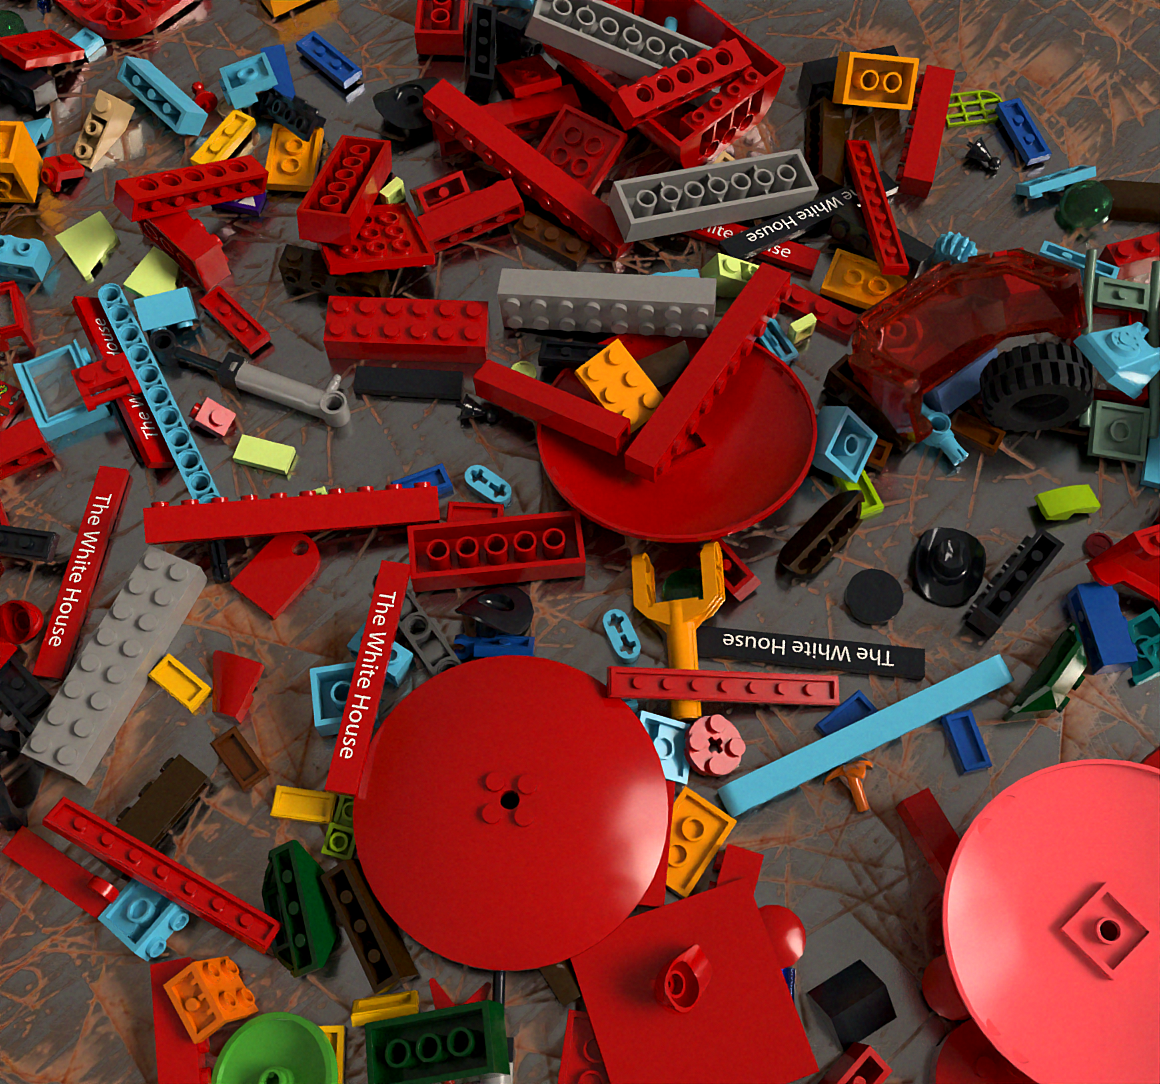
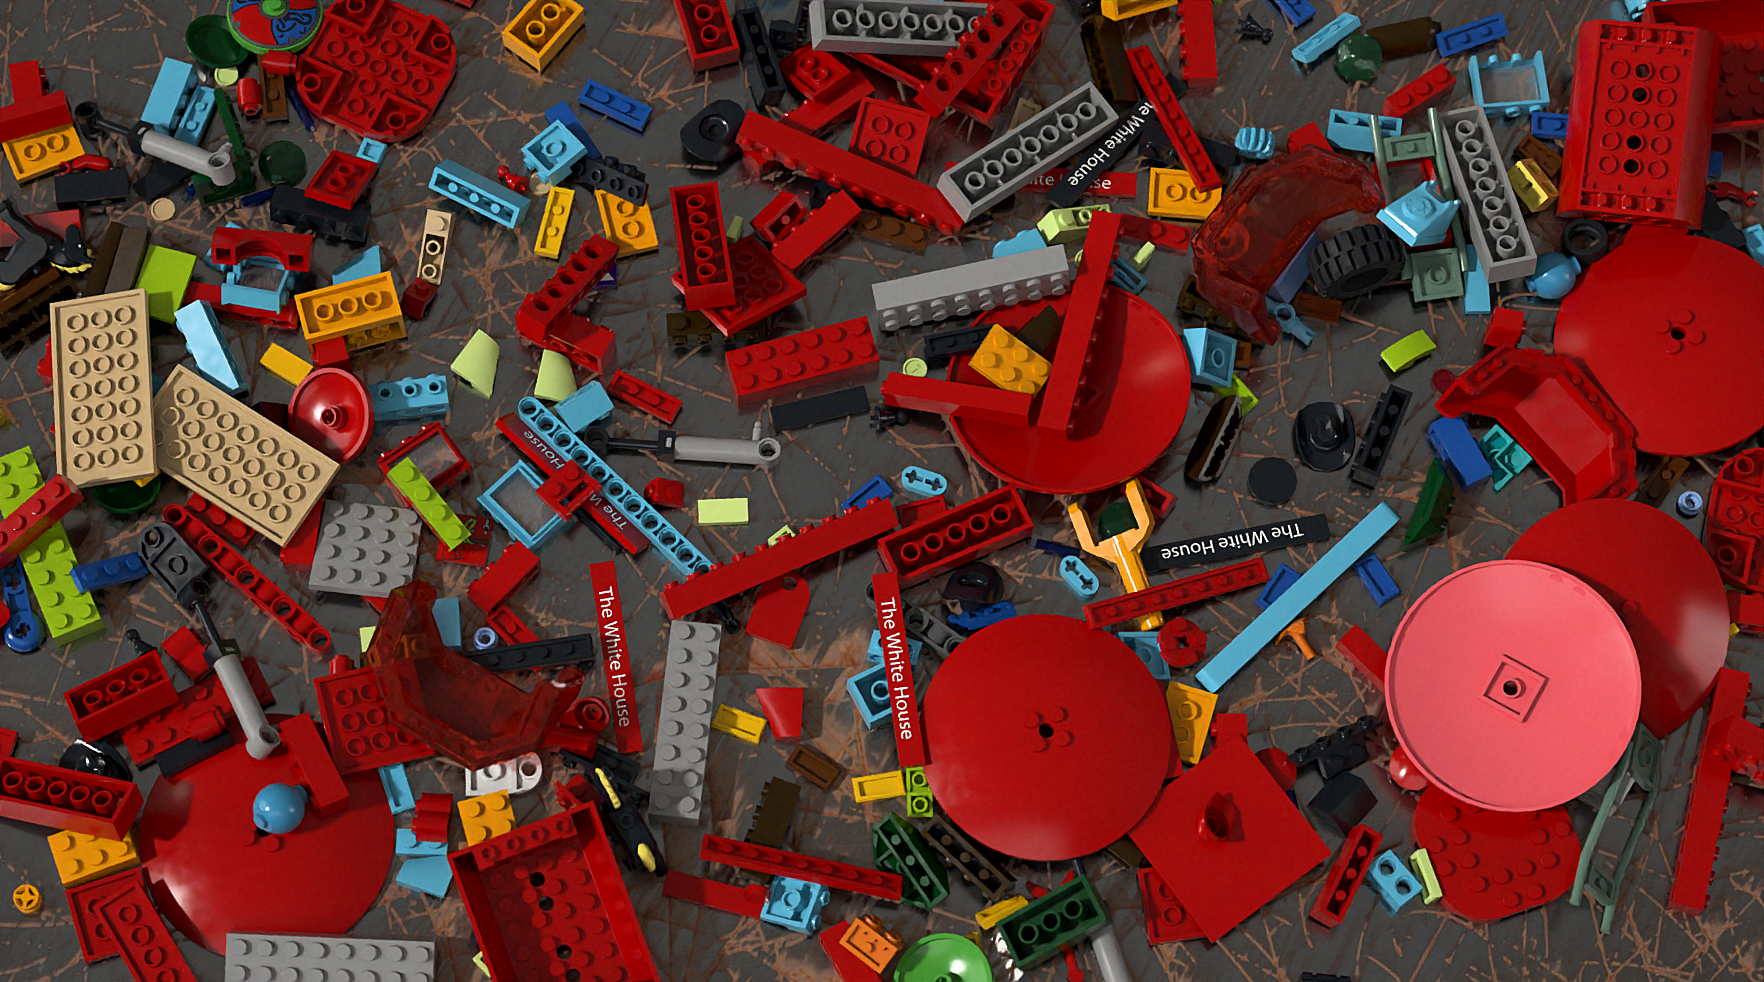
camera: 20 degrees left, 5 degrees up
none -> clear blue piece [1026,538,1089,560]
none -> black bracket [1287,715,1384,779]

